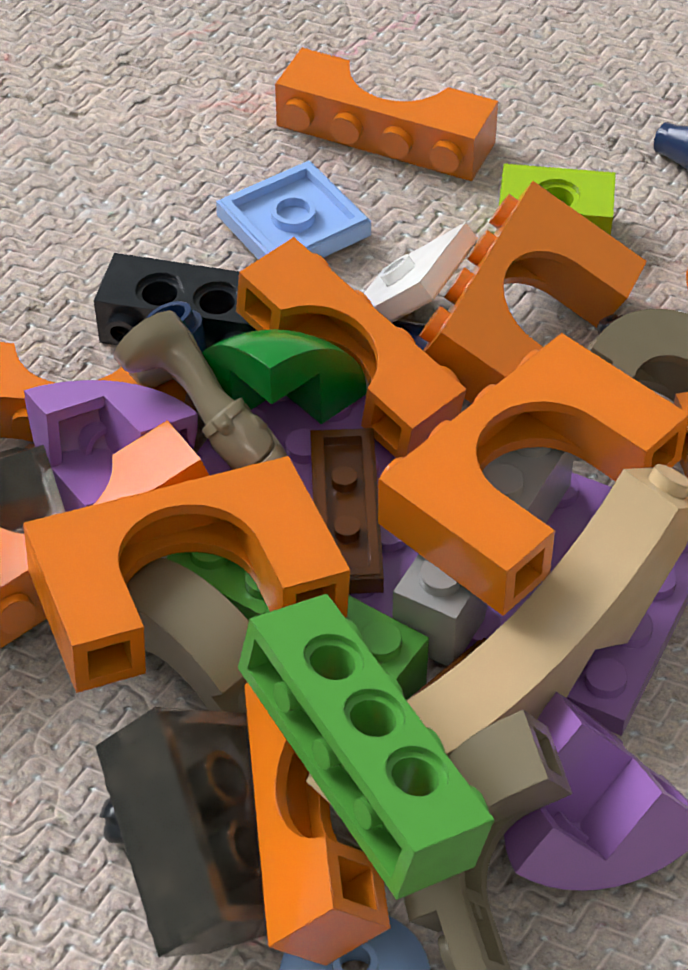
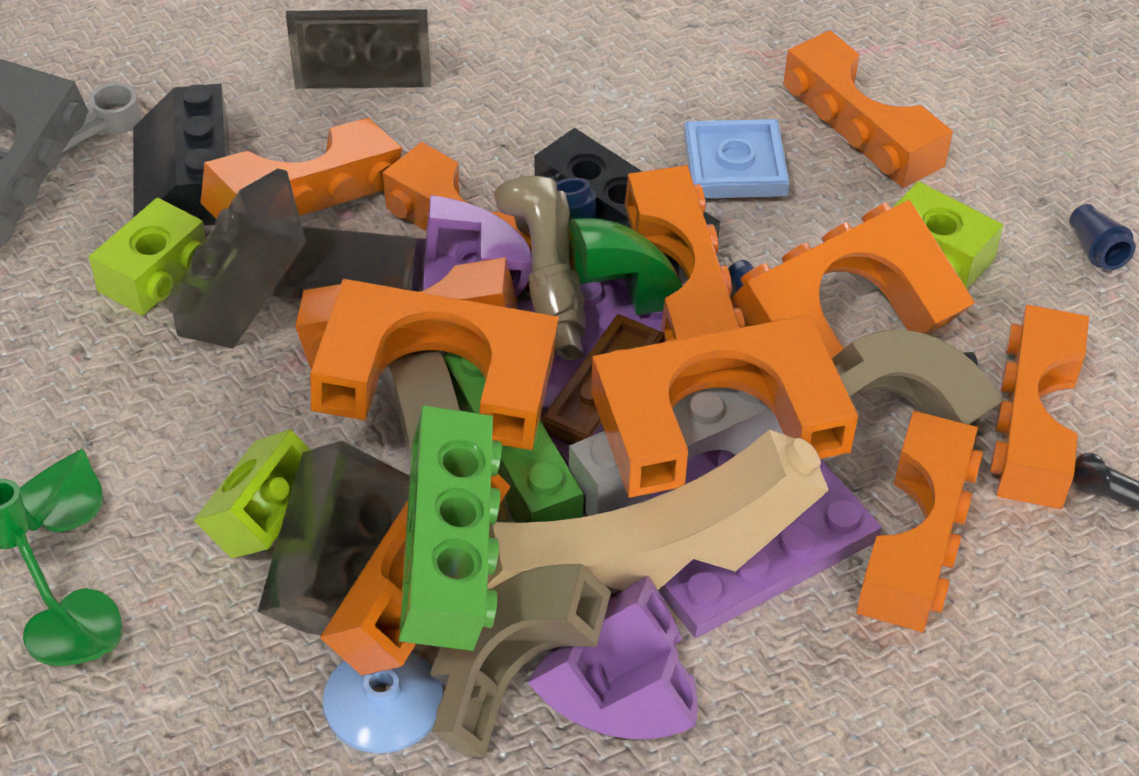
camera: 30 degrees right, 0 degrees up
white plate [364,222,478,323] -> none
none -> lime brick [193,429,328,559]

